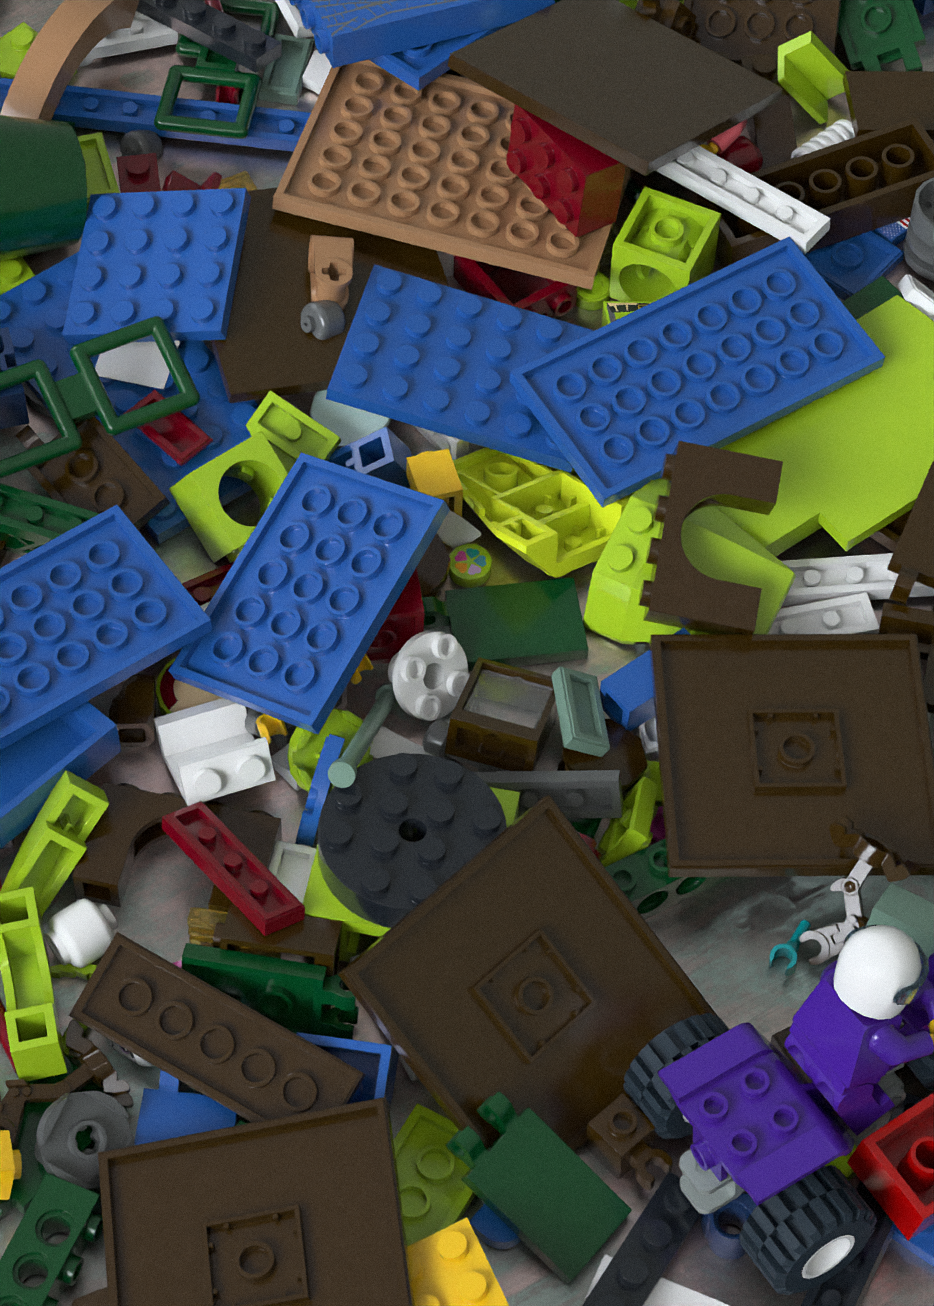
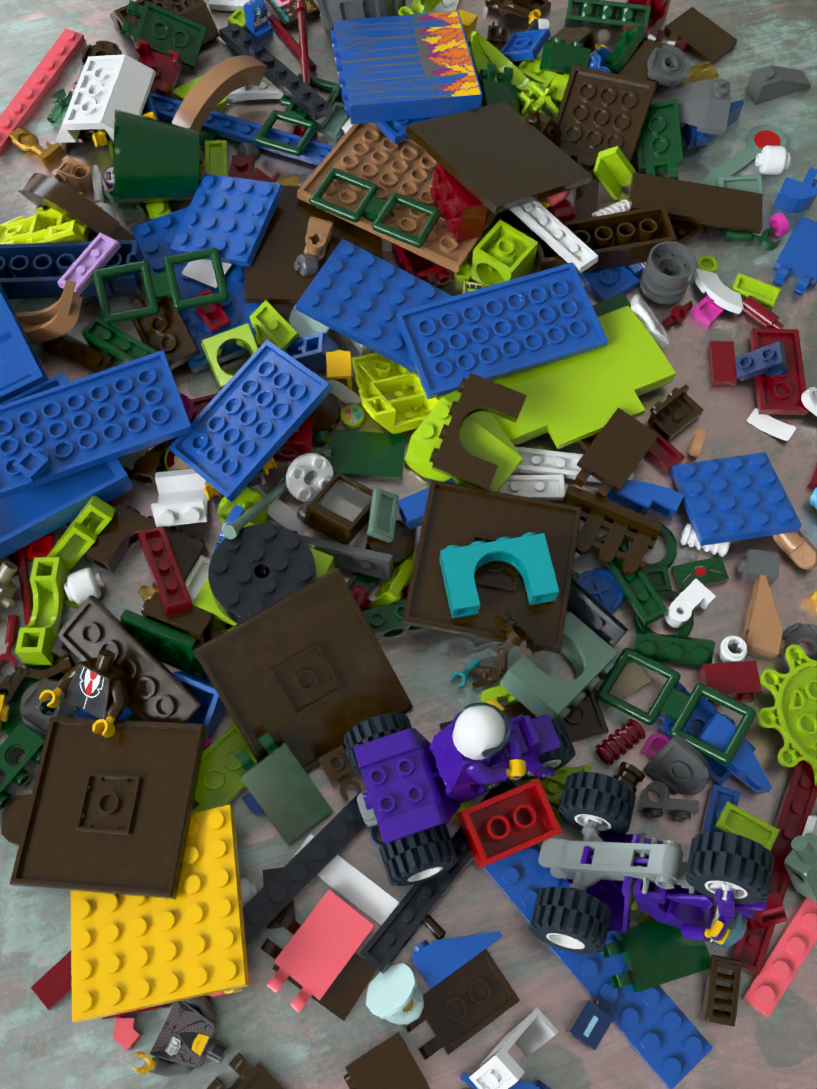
camera: 15 degrees right, 10 degrees up
none -> torso [39,650,129,737]
none -> dark green bar [309,168,441,248]
none -> teal arch [439,532,559,619]

